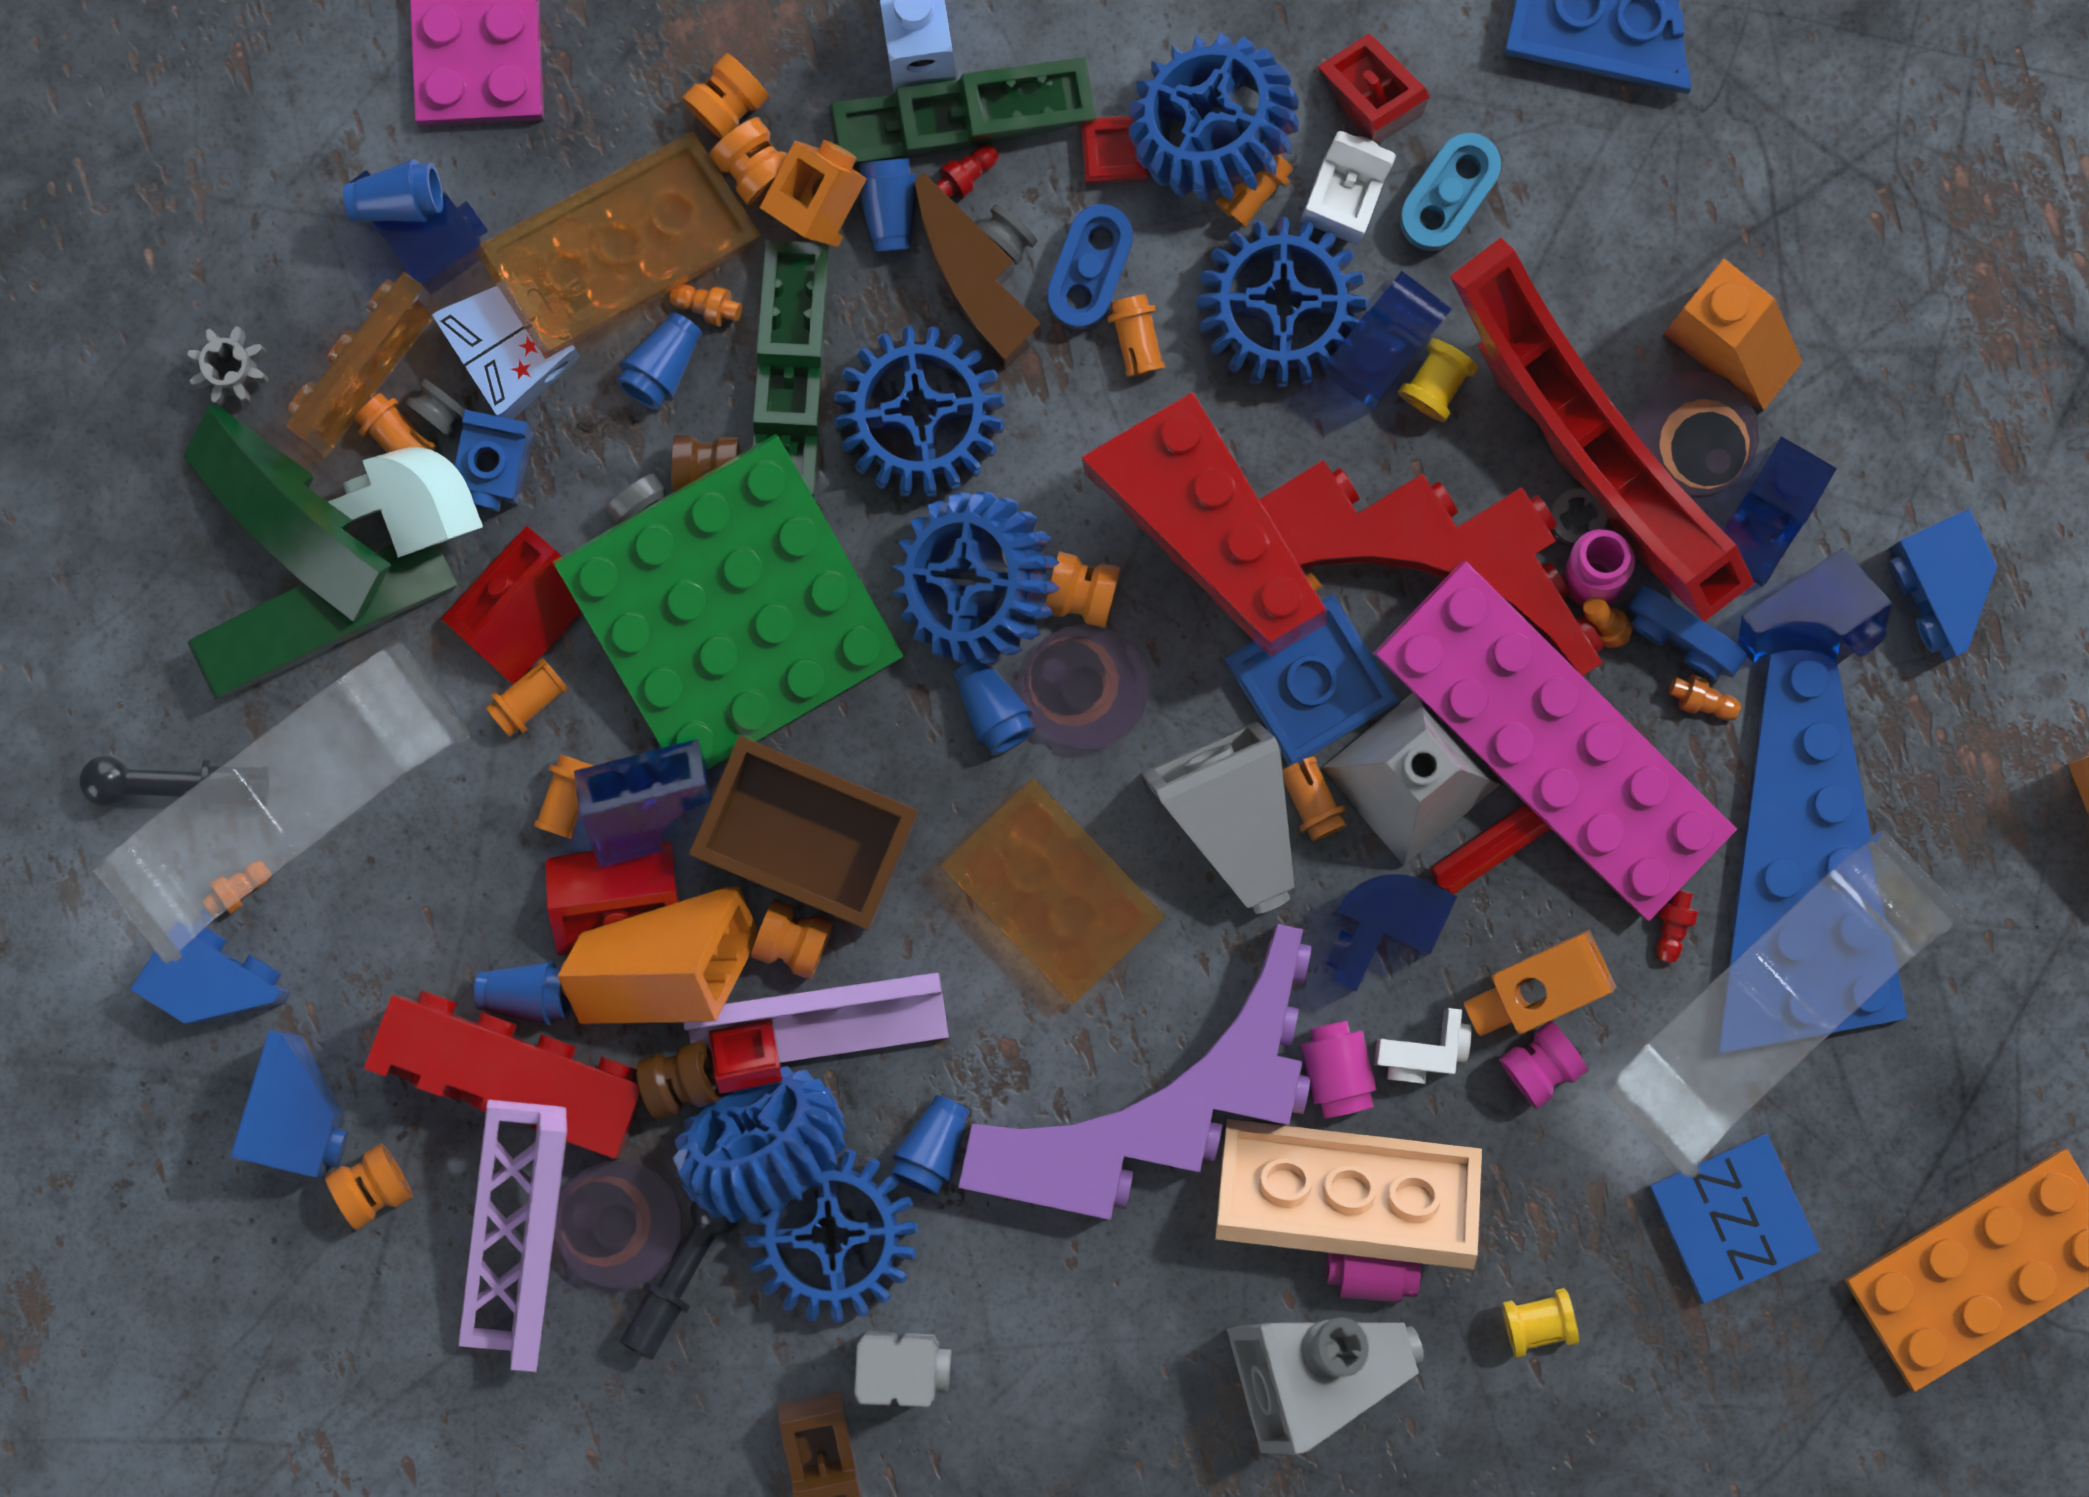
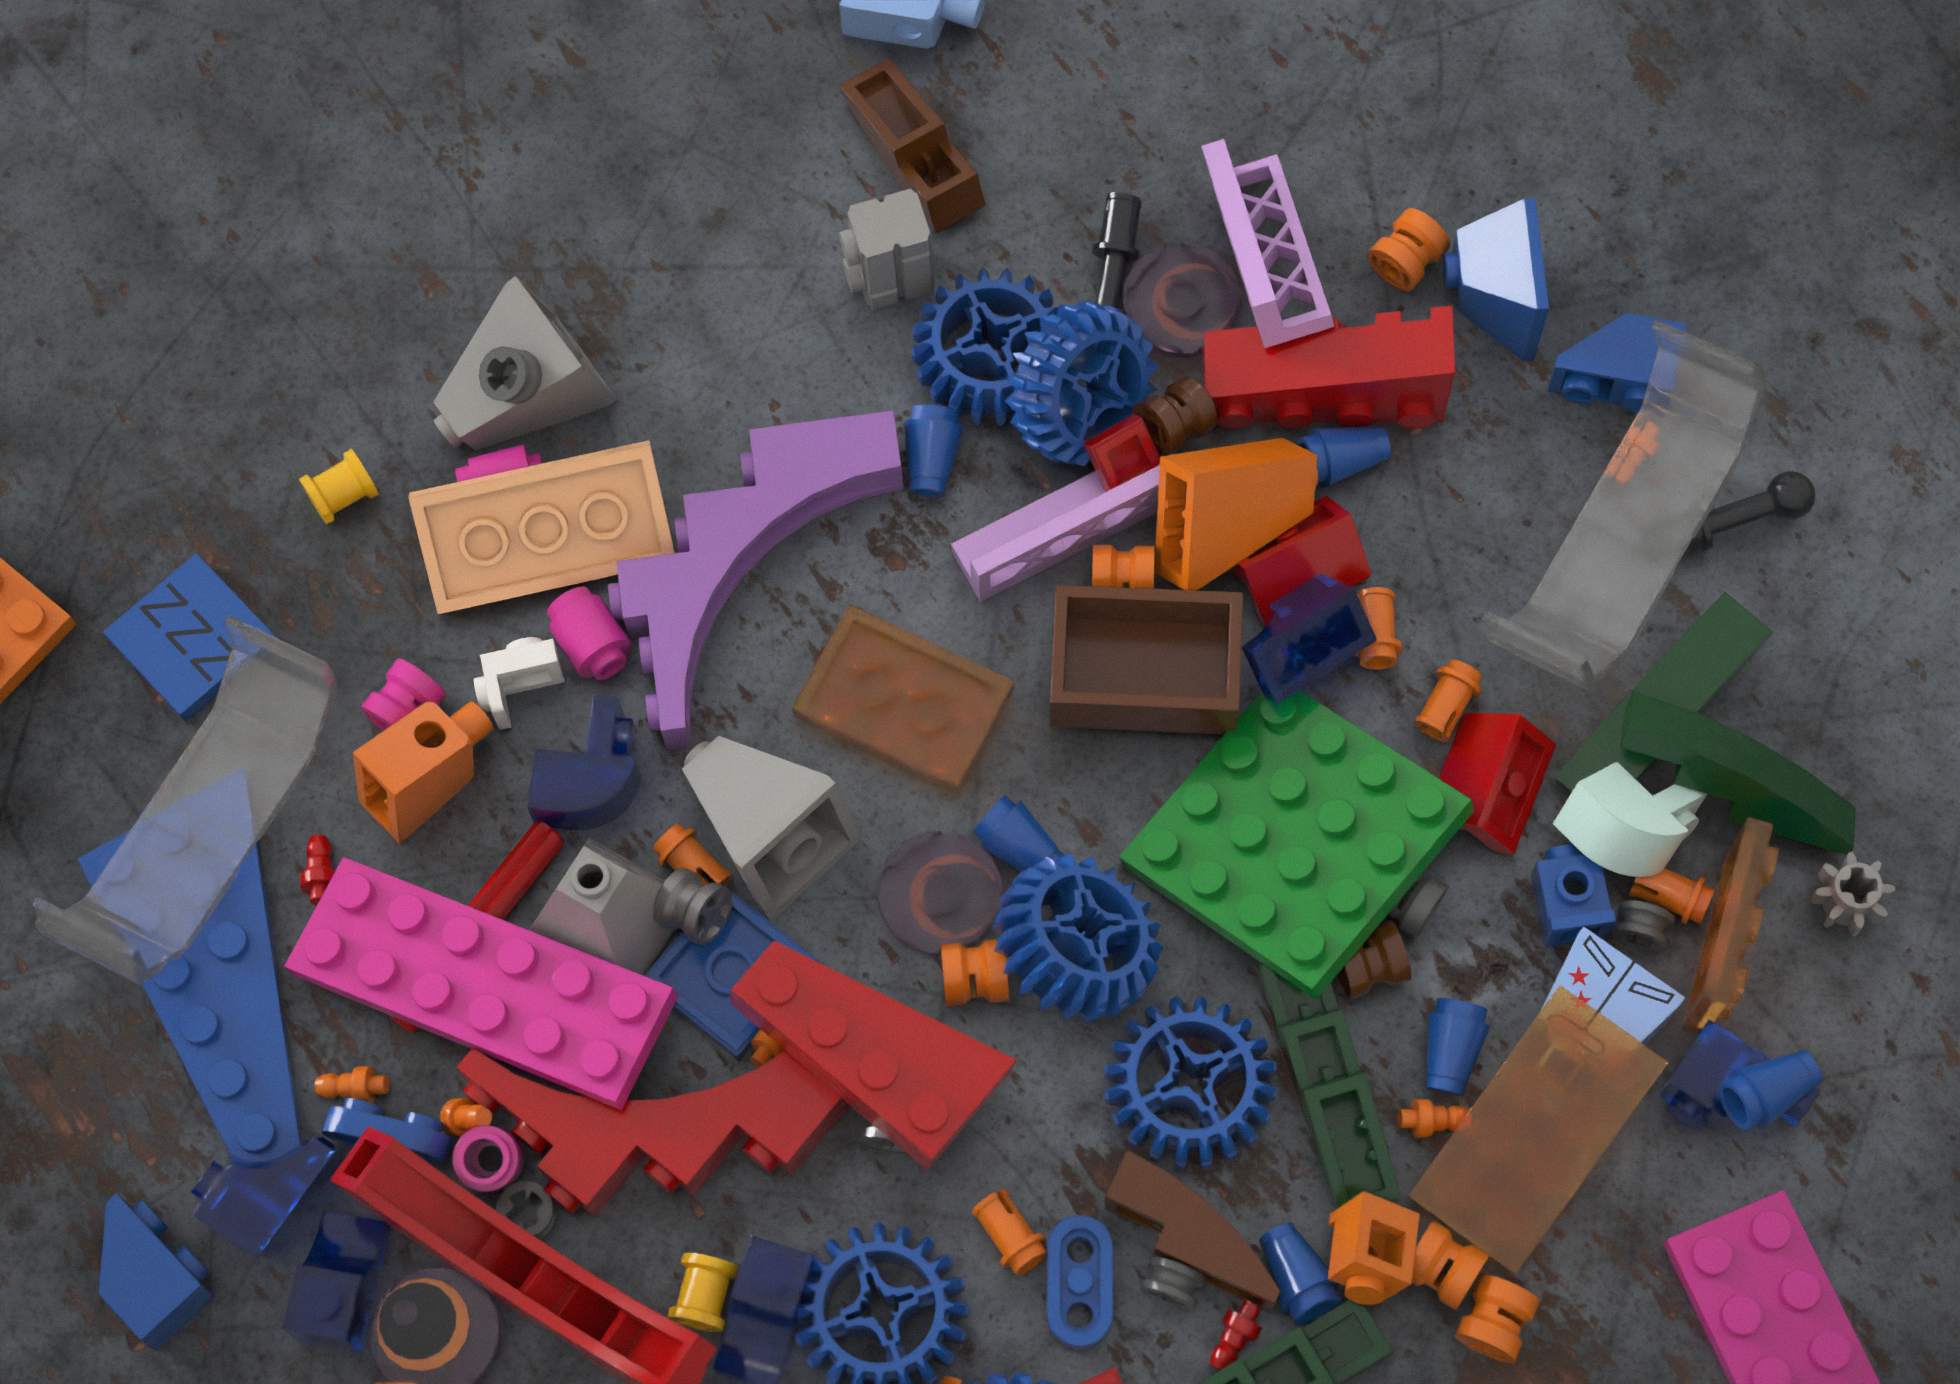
camera: 165 degrees right, 15 degrees down
none -> flat silver wheel [653,868,732,946]

